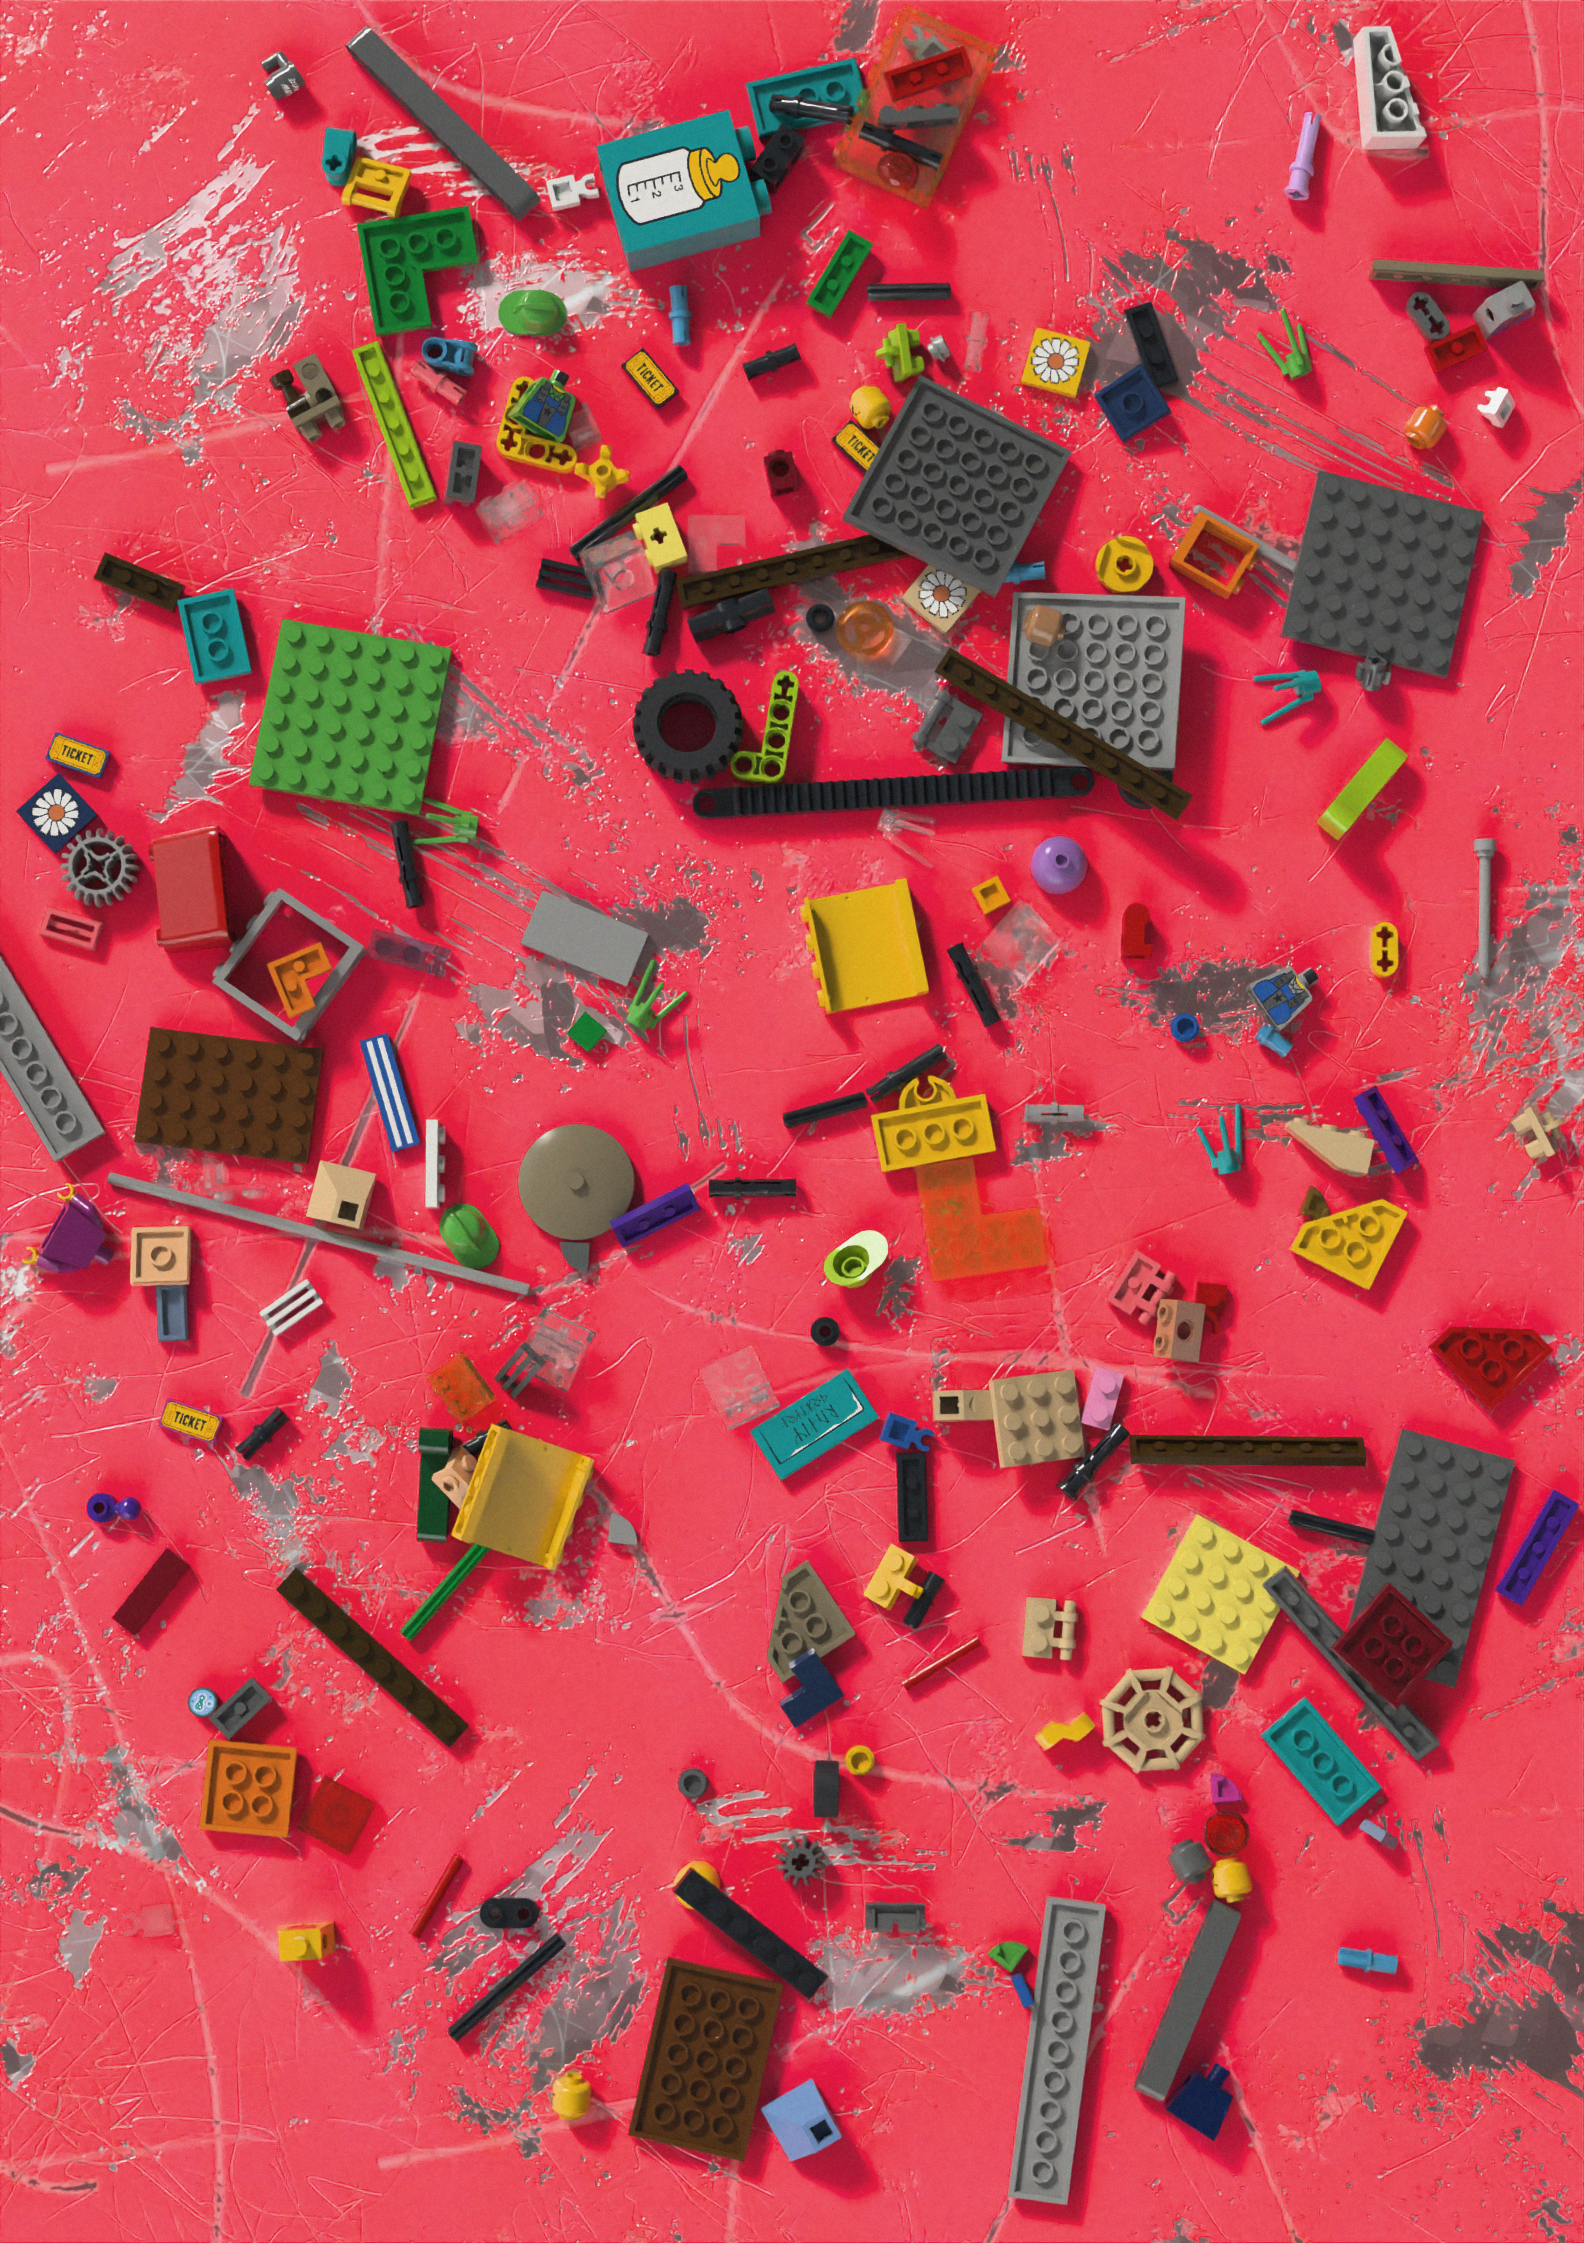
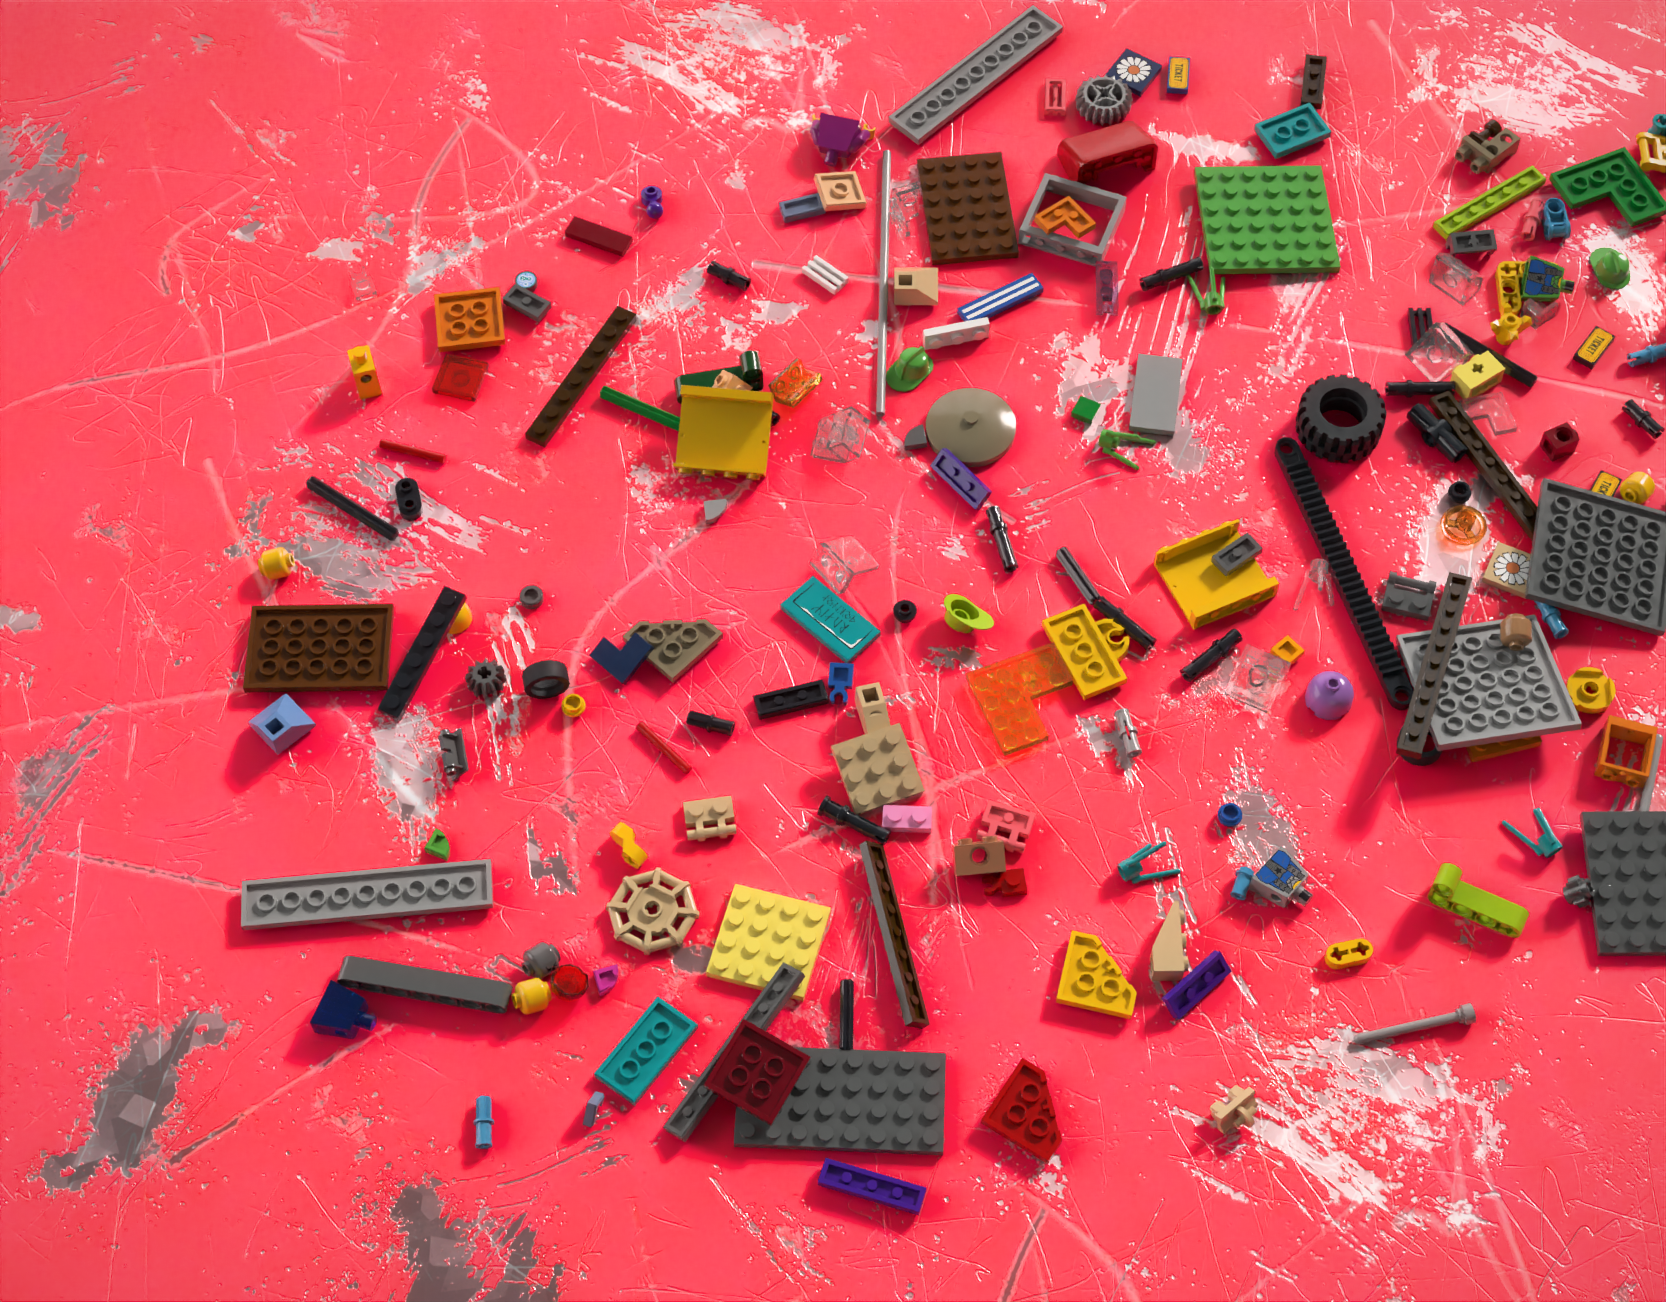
camera: 80 degrees right, 25 degrees down
tile [158,1398,224,1444] -> none
dark grey tile [494,1342,546,1399] -> none
lime beam [731,671,798,785] -> none
yellow plate [863,1543,924,1610] -> none
blue tile [1010,1972,1034,2008] -> none
red leg [1120,903,1152,960] -> none
pearl gold tile [1299,1186,1329,1220] -> none
none -> dark grey plate [1211,532,1263,577]

